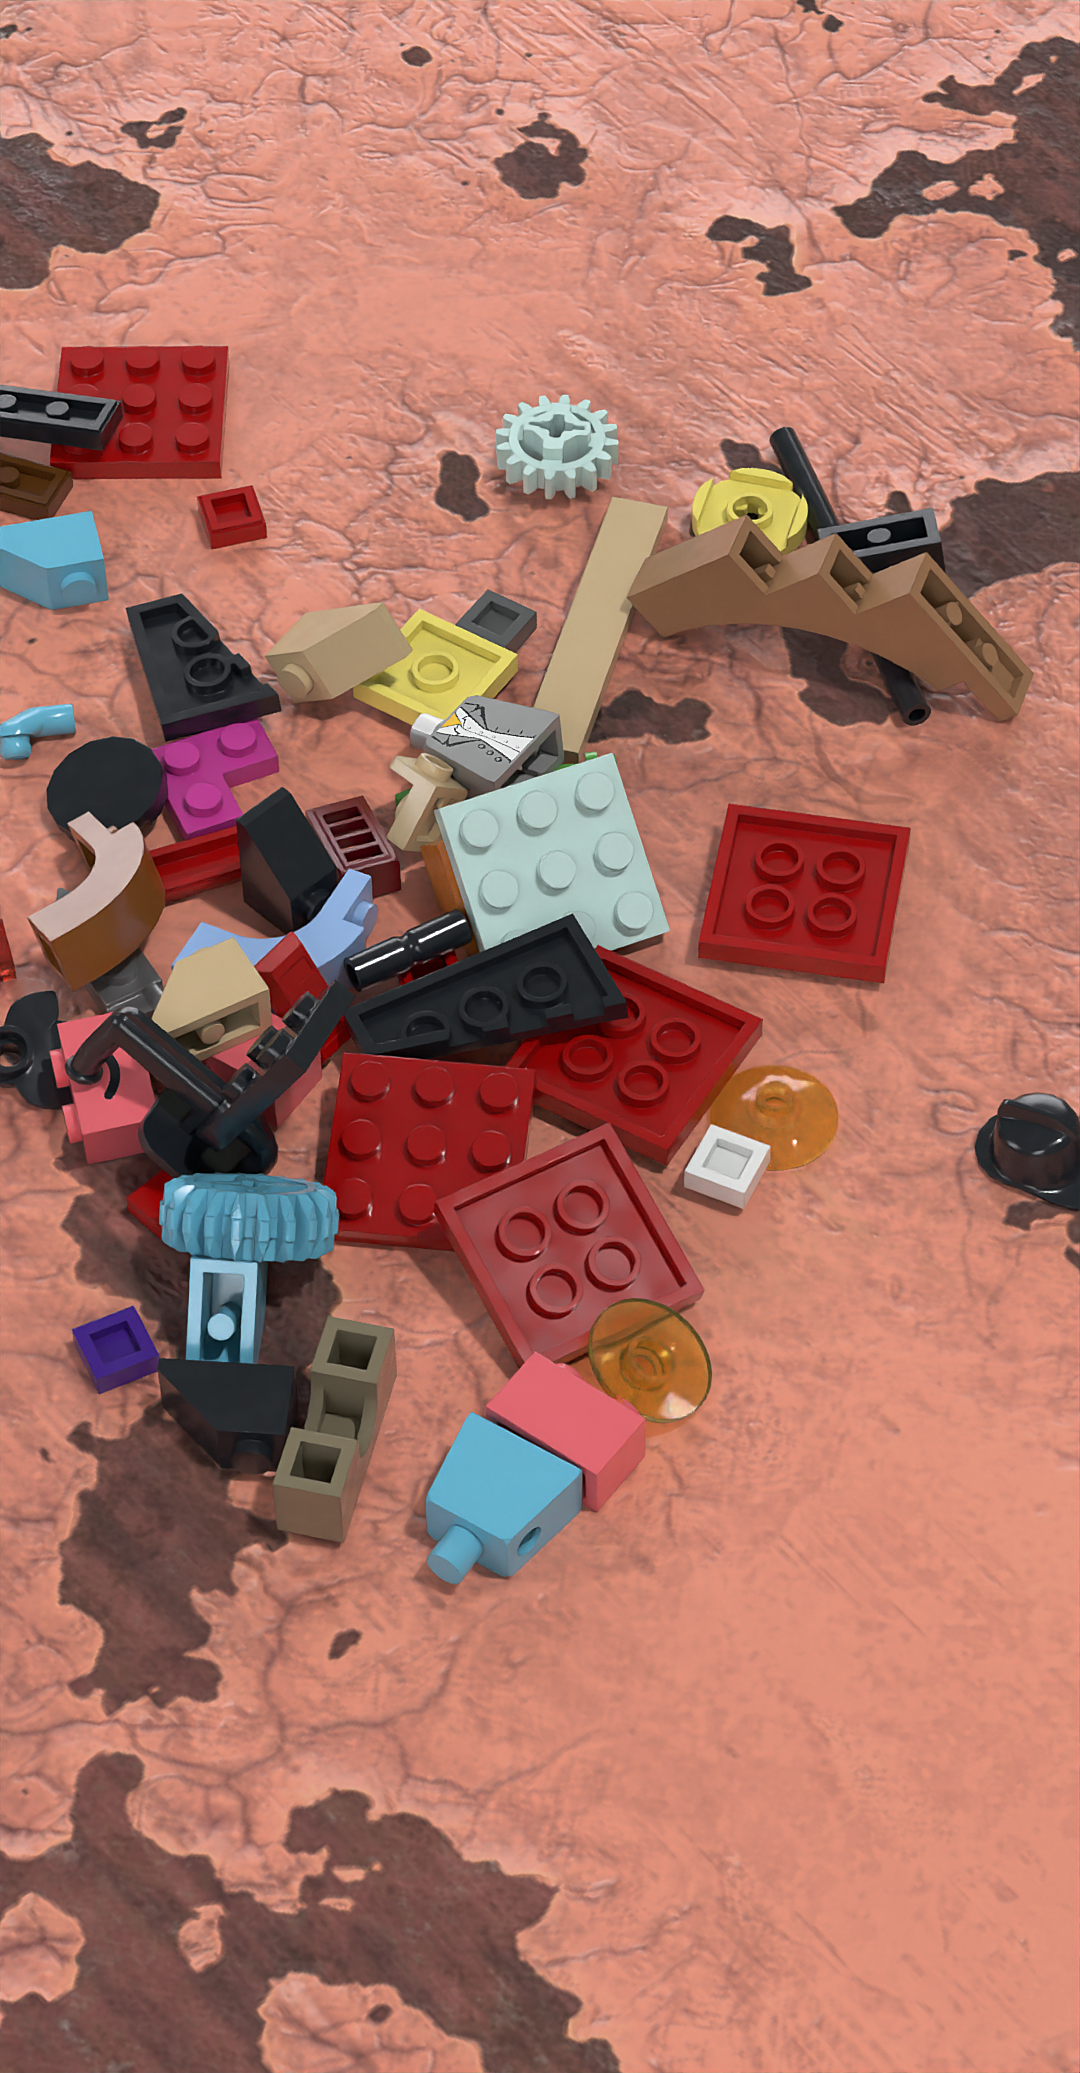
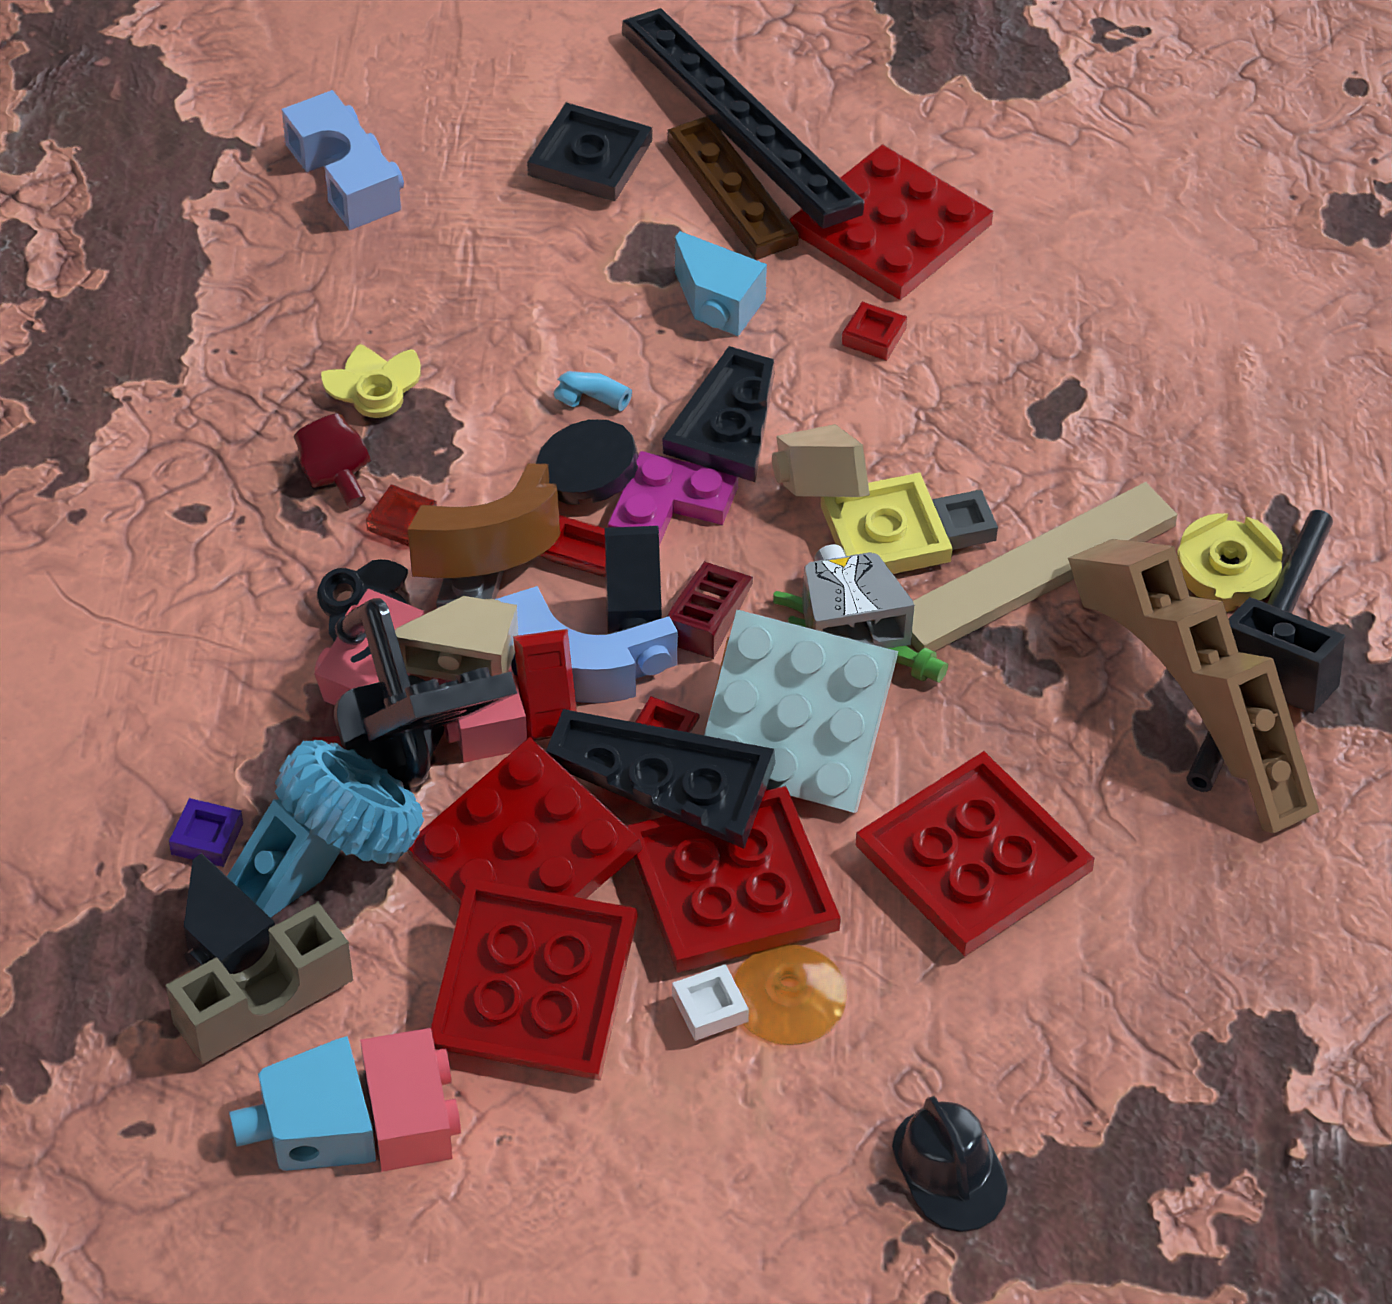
camera: 40 degrees right, 0 degrees up
black piece [344,908,472,993] -> none
tan bracket [386,753,470,852] -> none
light aqua gear [496,395,619,499] -> none
clear yellow dish [588,1298,712,1423] -> none

